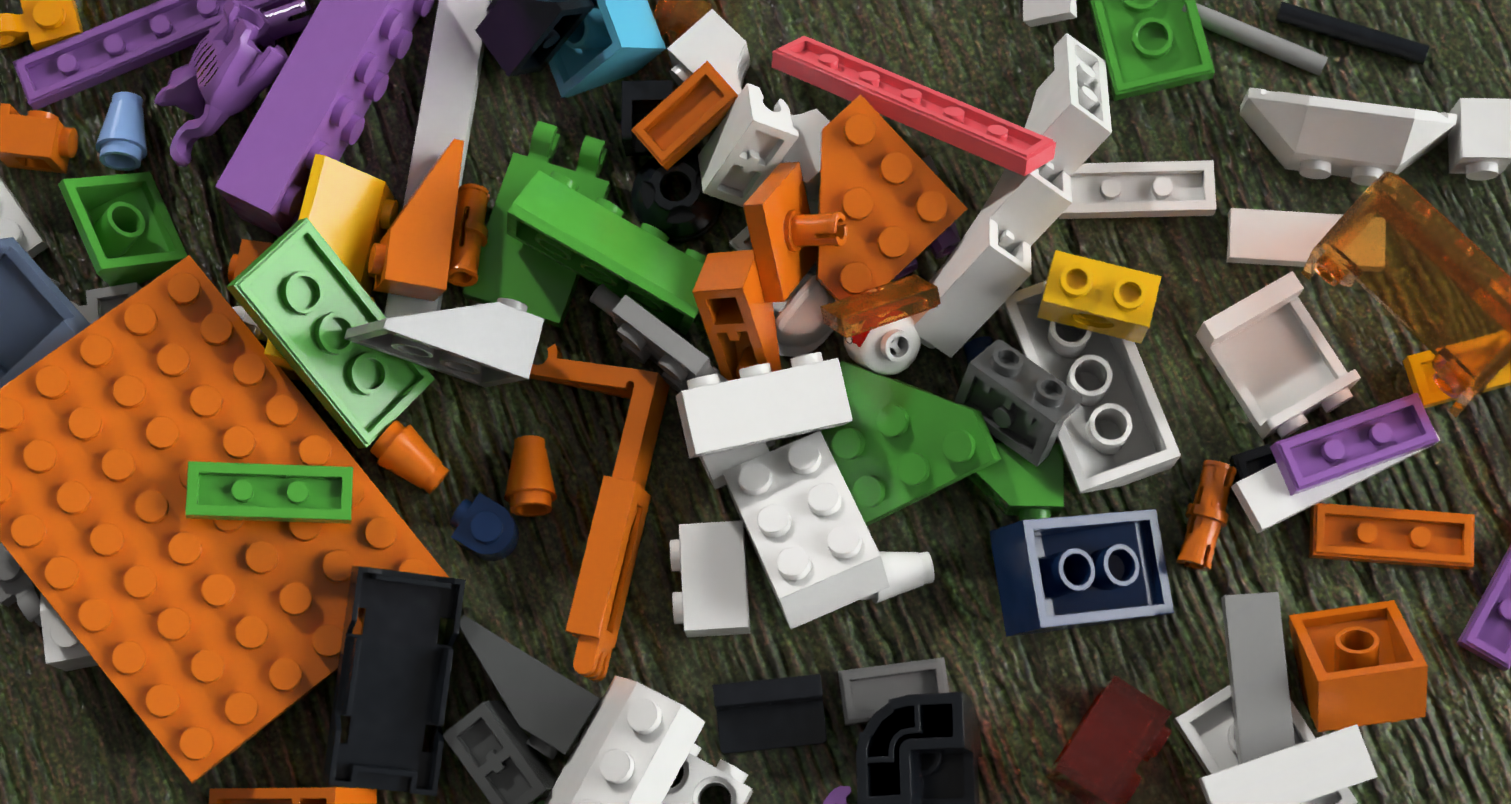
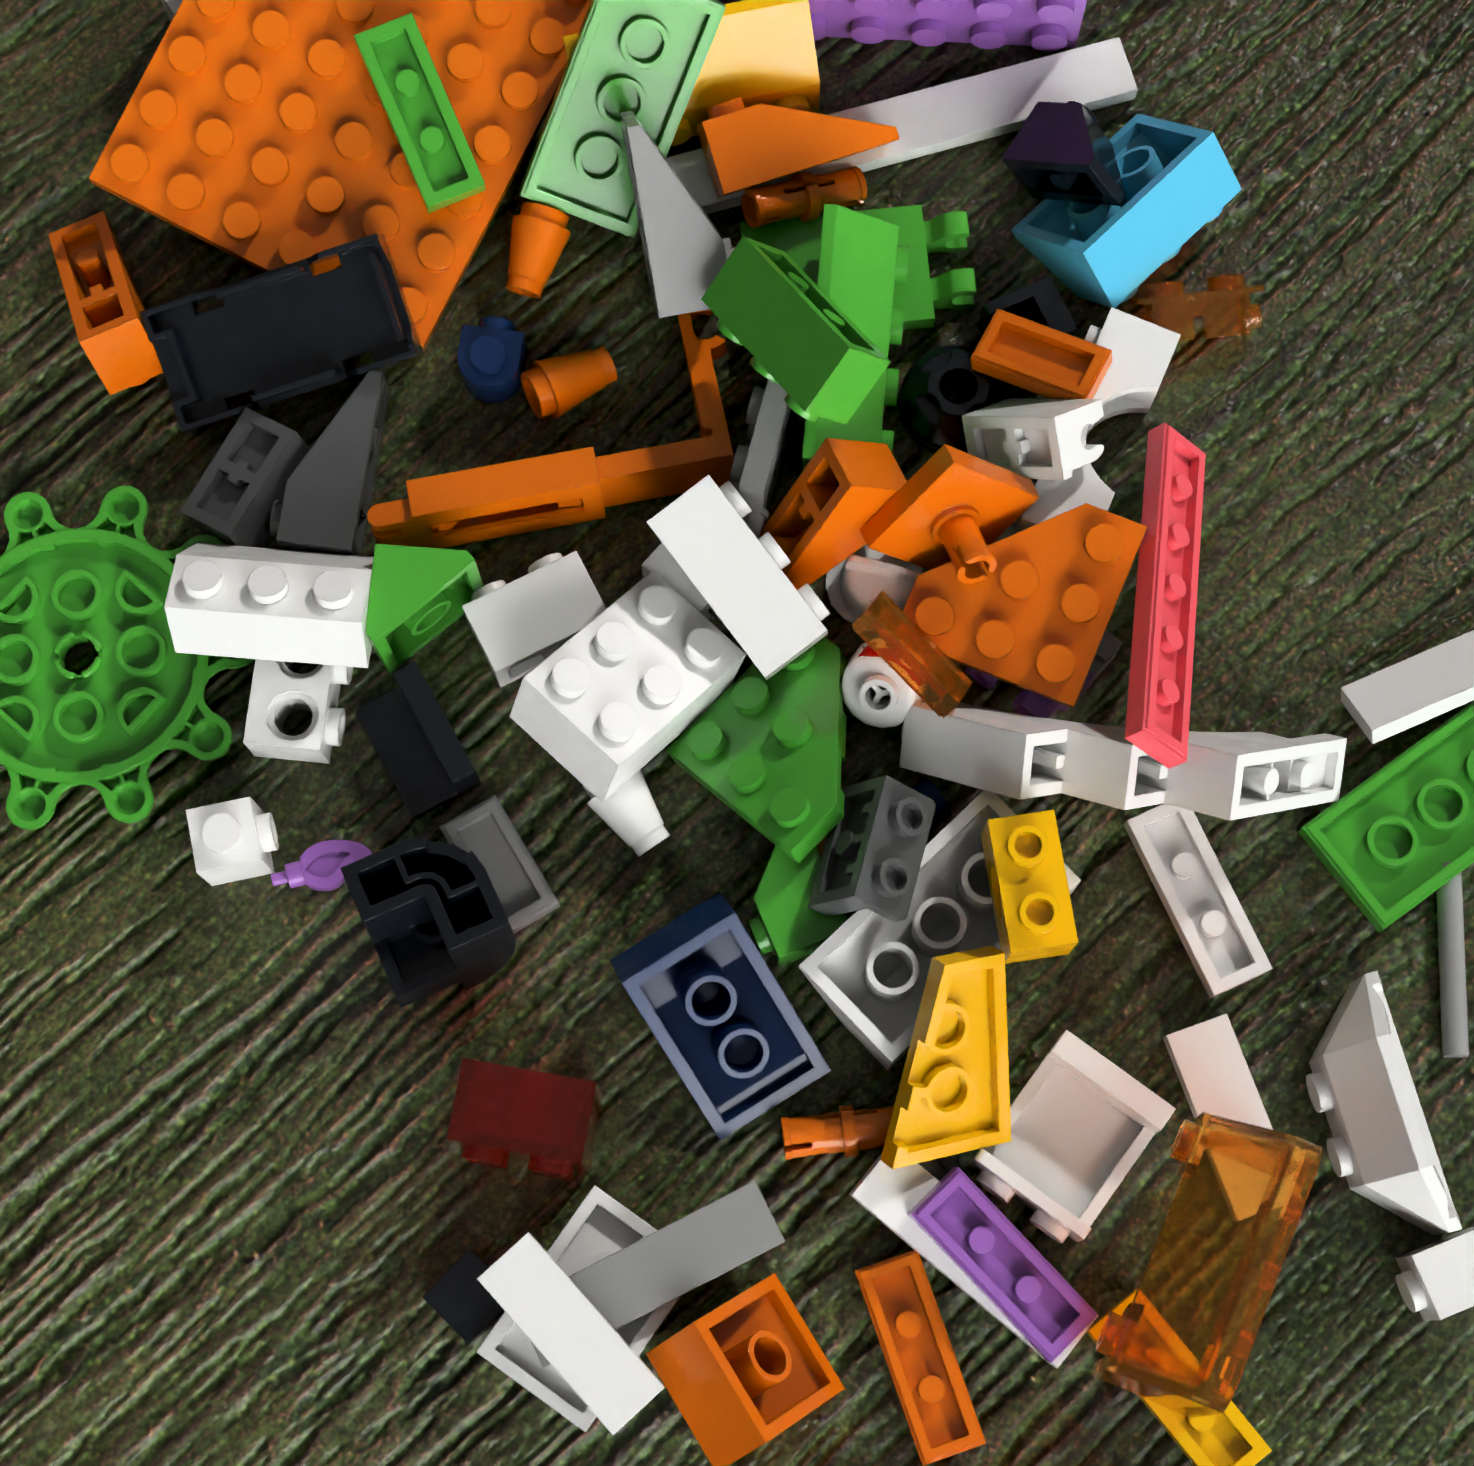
camera: 60 degrees right, 0 degrees up
none -> bright green slope [365,544,484,674]
none -> bright green brick [701,236,891,424]
none -> yellow wing [880,945,1011,1169]

